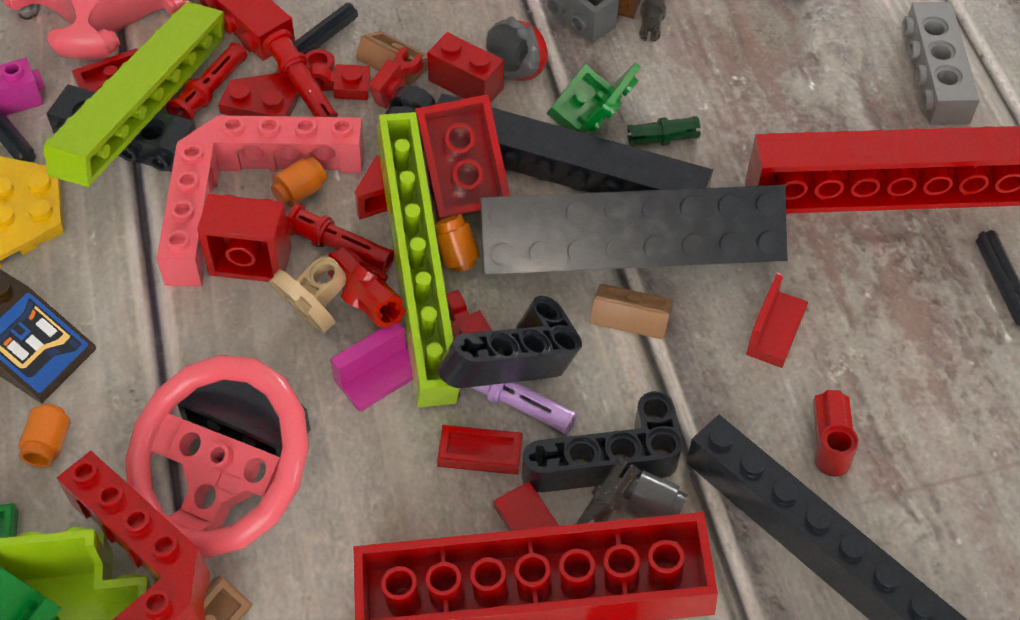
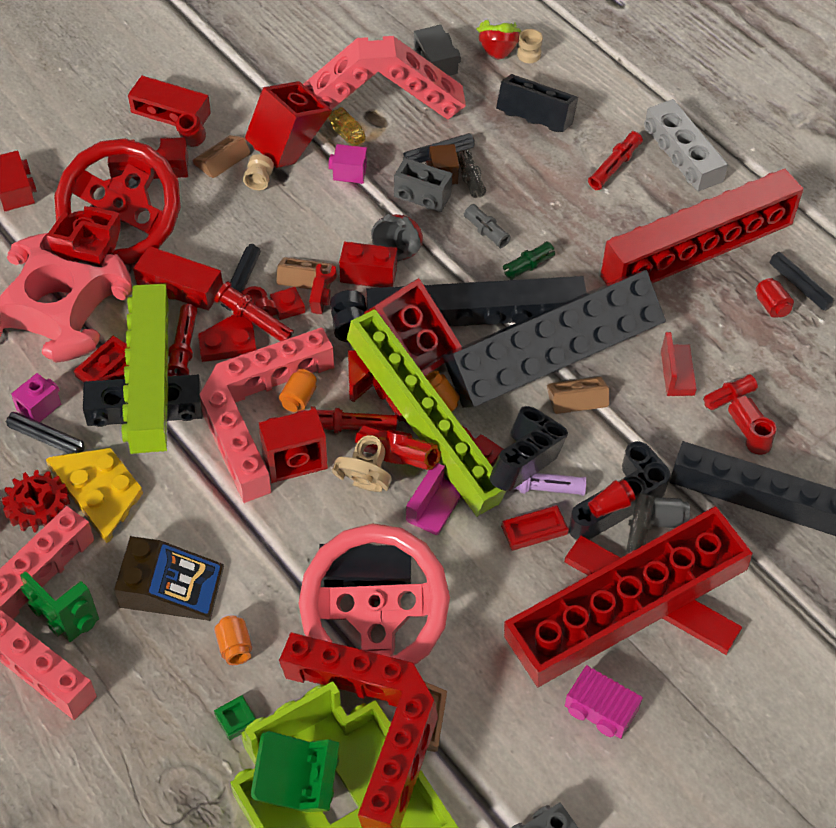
camera: 25 degrees left, 0 degrees up
green bracket [546,62,641,134] -> none
none -> dark grey pin [464,204,511,248]
none -> red pin [588,131,643,190]
none -> red cone [588,479,636,518]
none -> red axle [703,374,758,410]
none -> red brick [756,278,794,318]

